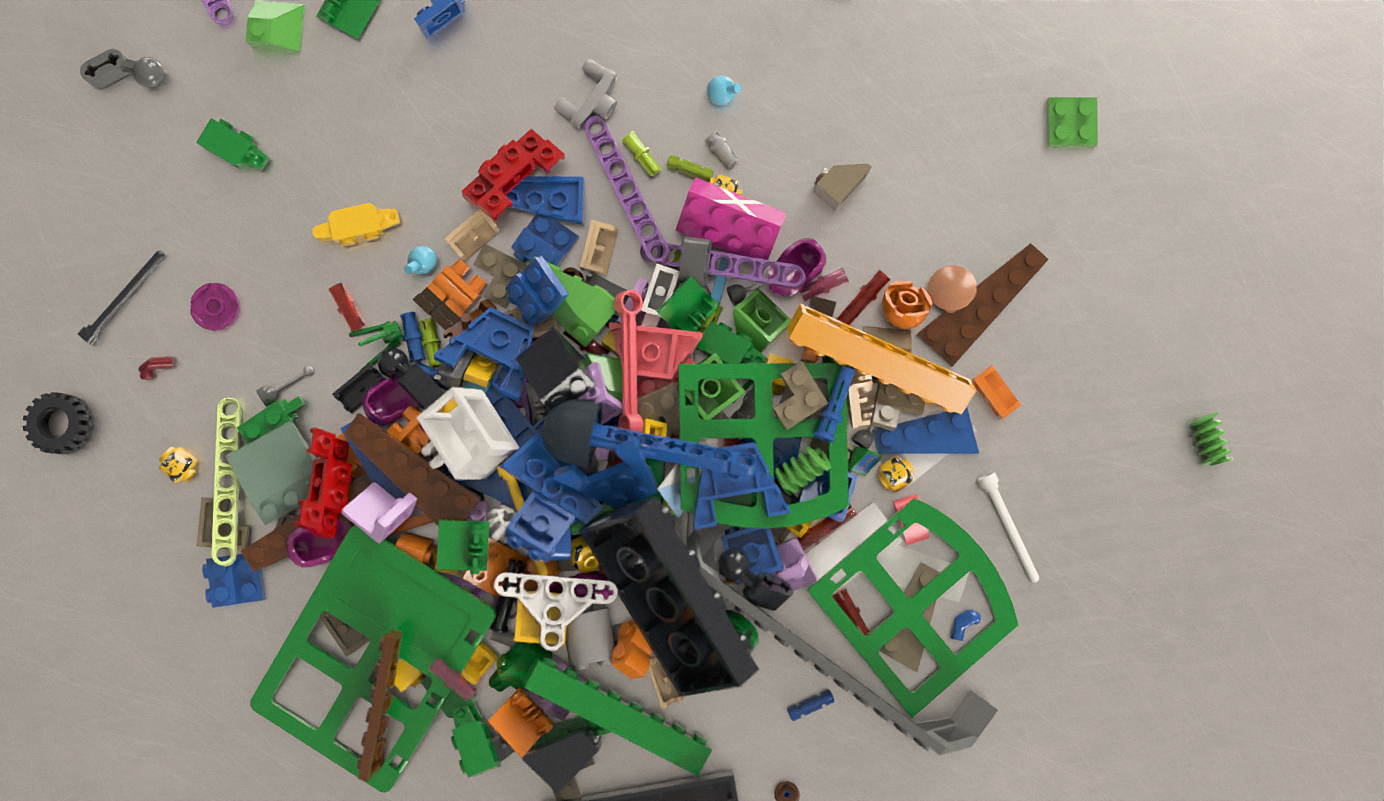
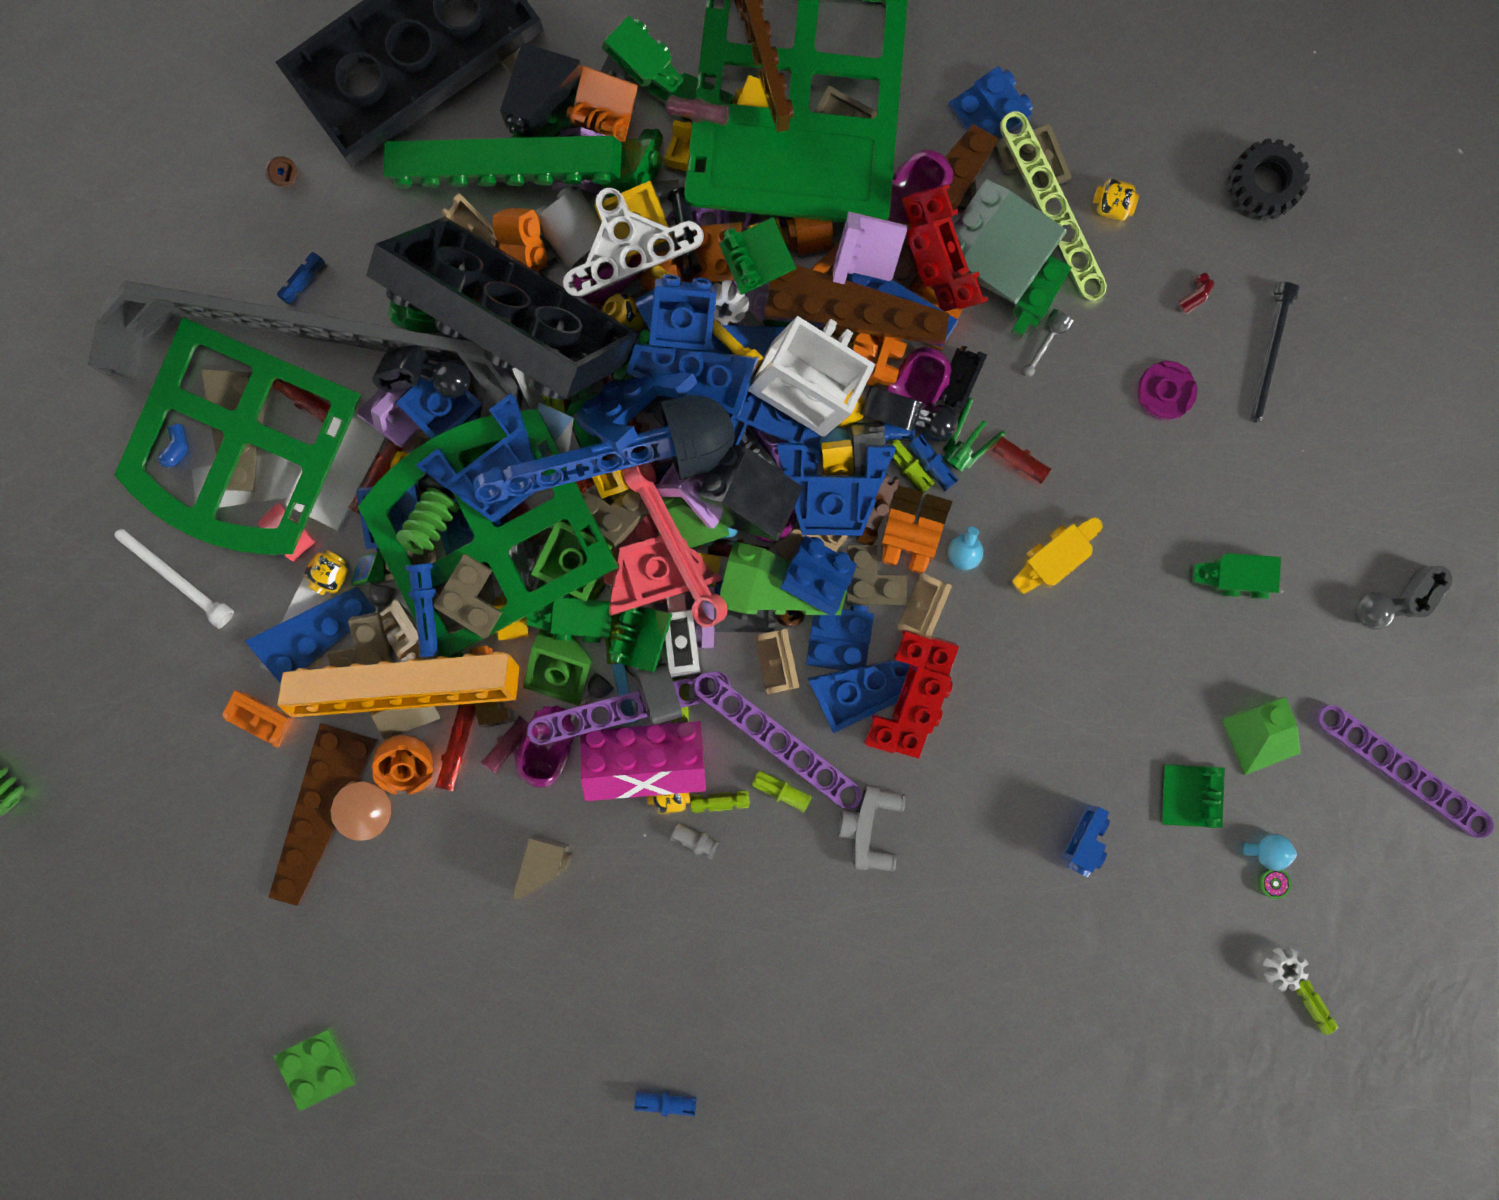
camera: 150 degrees right, 0 degrees up
medium azure piece [707,76,741,105] -> none

